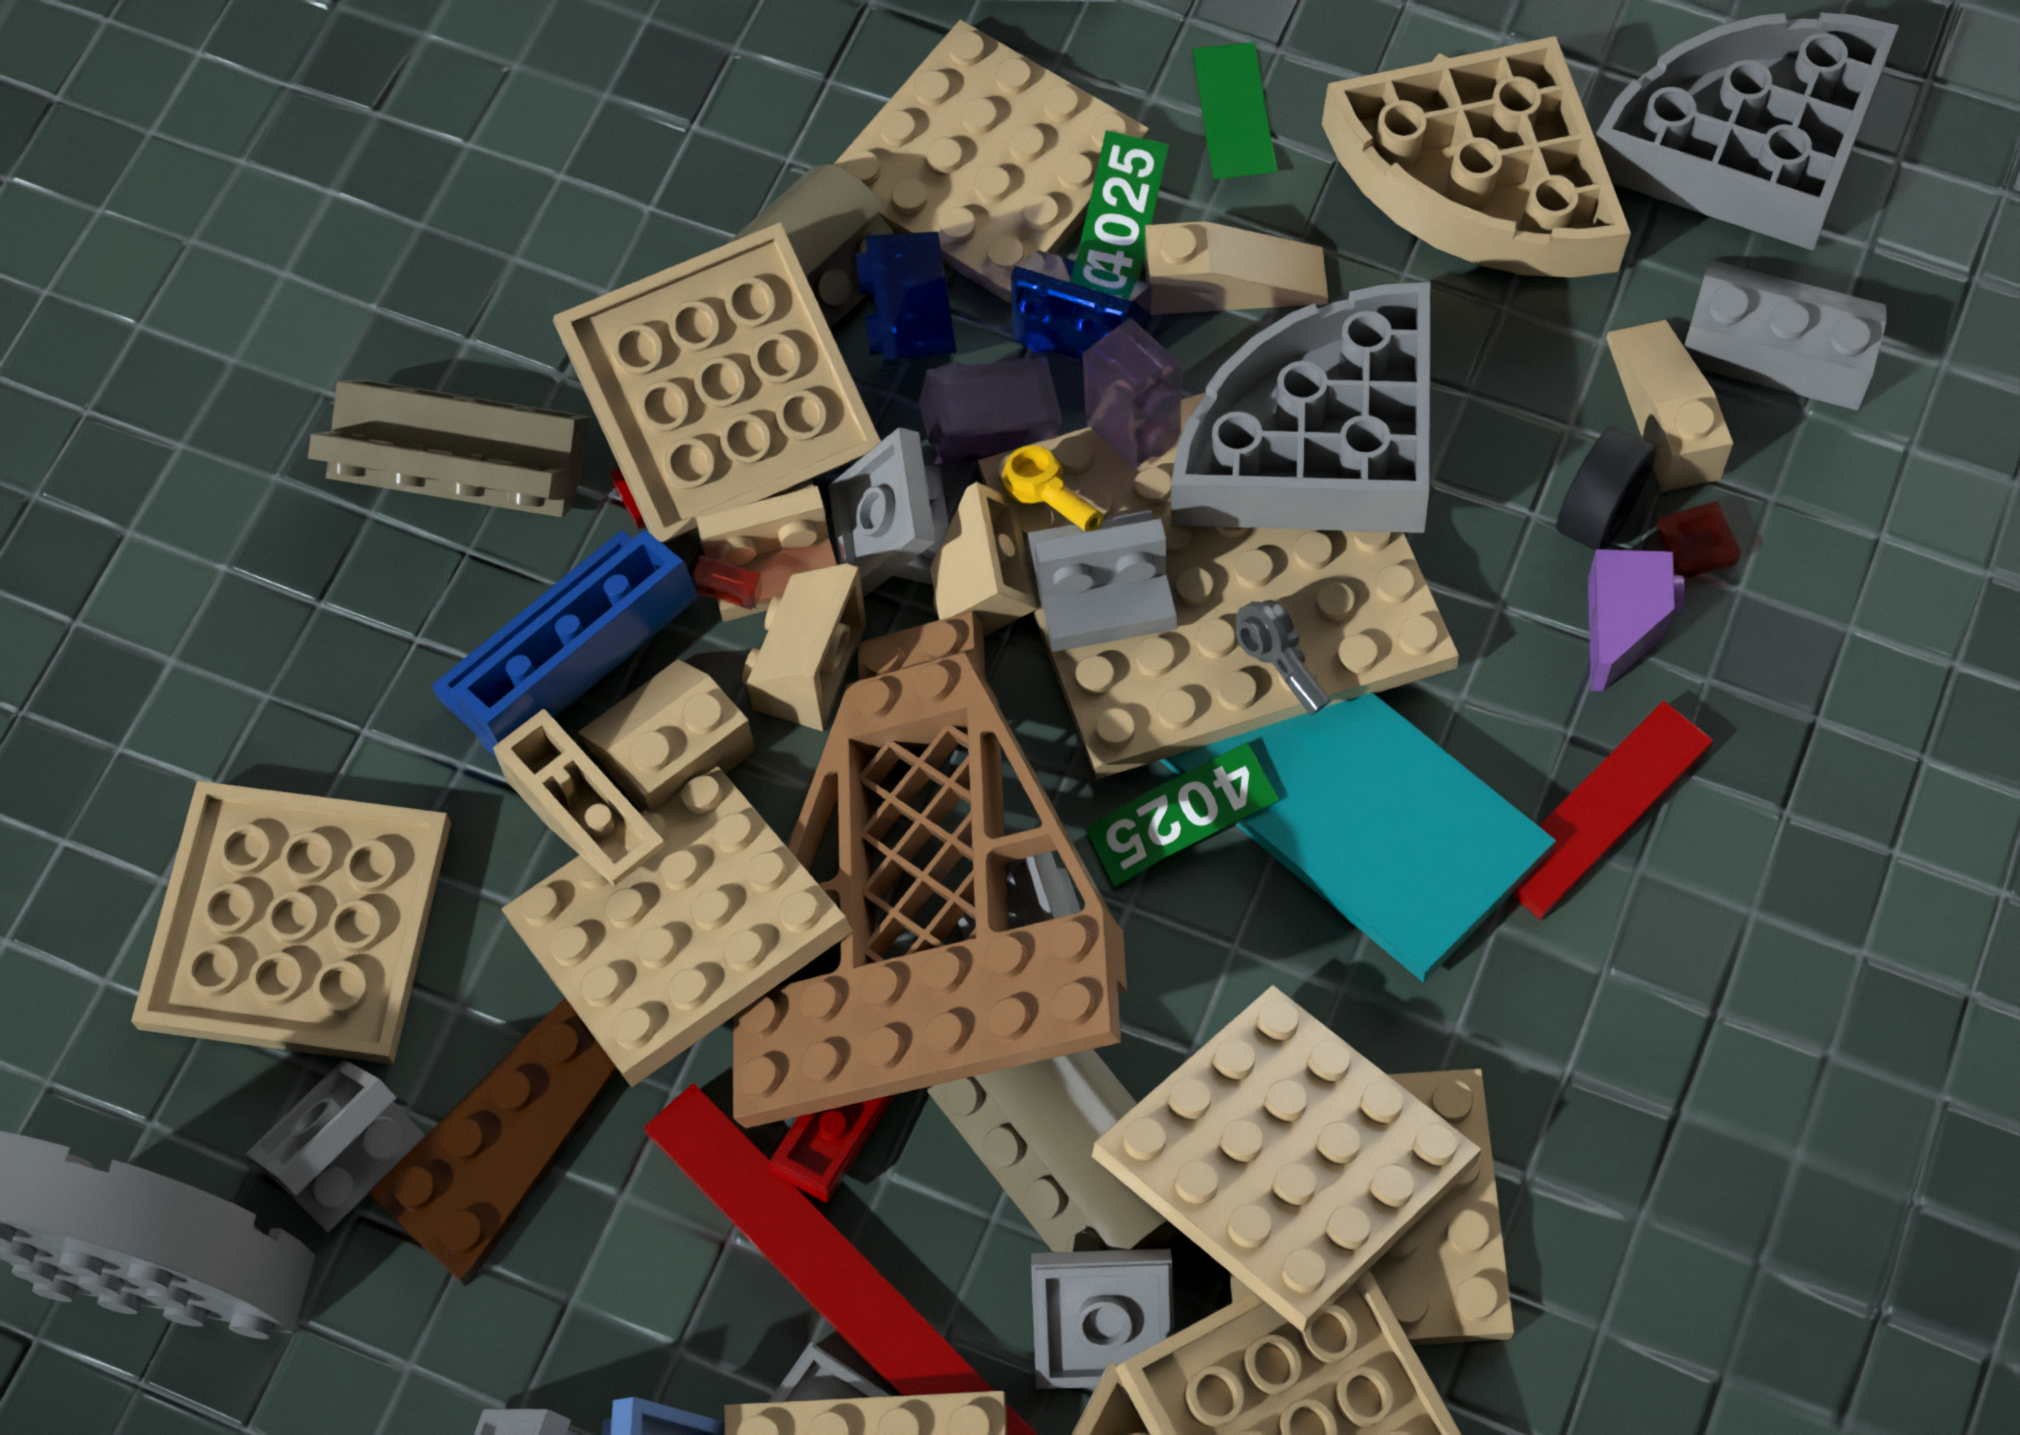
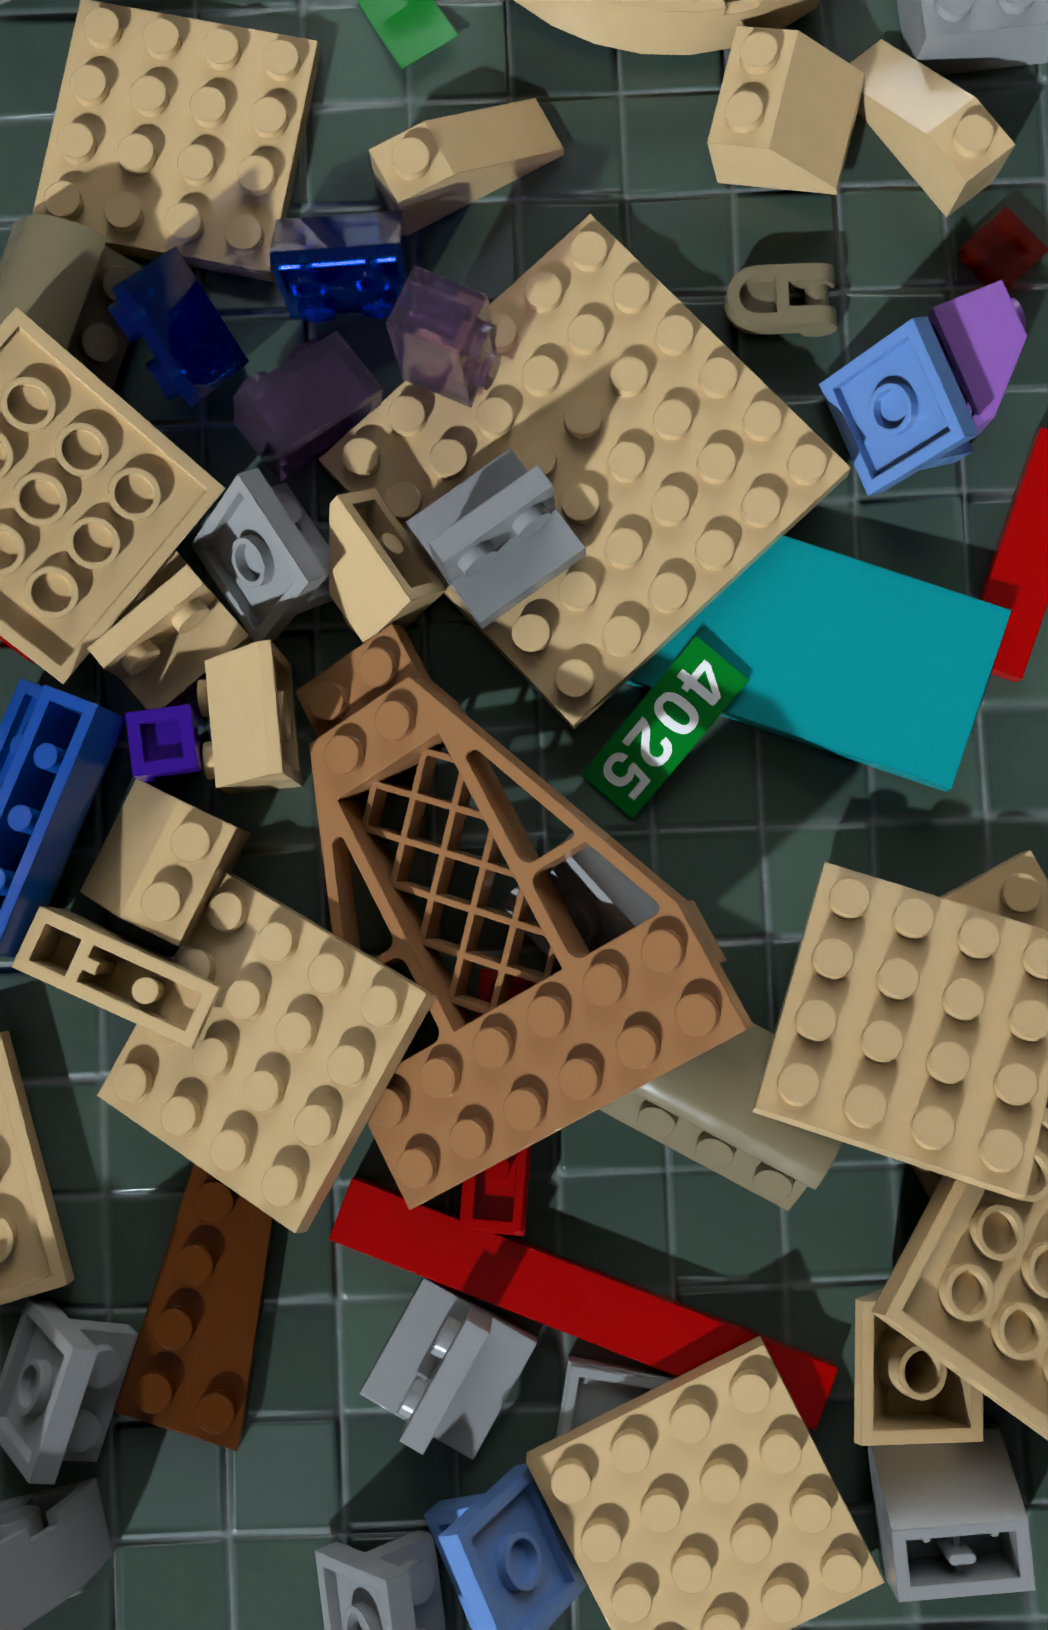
camera: 25 degrees left, 20 degrees up
clear red tile [693,556,763,610] -> none
yellow plate [1001,445,1104,532] -> none
light grey tile [1031,1248,1174,1389] -> none
green sticker [1071,130,1169,300] -> none
light grey brick [1171,282,1430,533] -> none
dark grey plate [1236,600,1331,716] -> none
black tyre [1556,426,1656,551] -> none
none -> dark purple panel [125,704,206,784]
none -> light grey bracket [359,1277,537,1460]
none -> tan slope [707,26,865,195]
none -> dark tan plate [724,263,837,337]
none -> medium blue bracket [819,316,980,496]

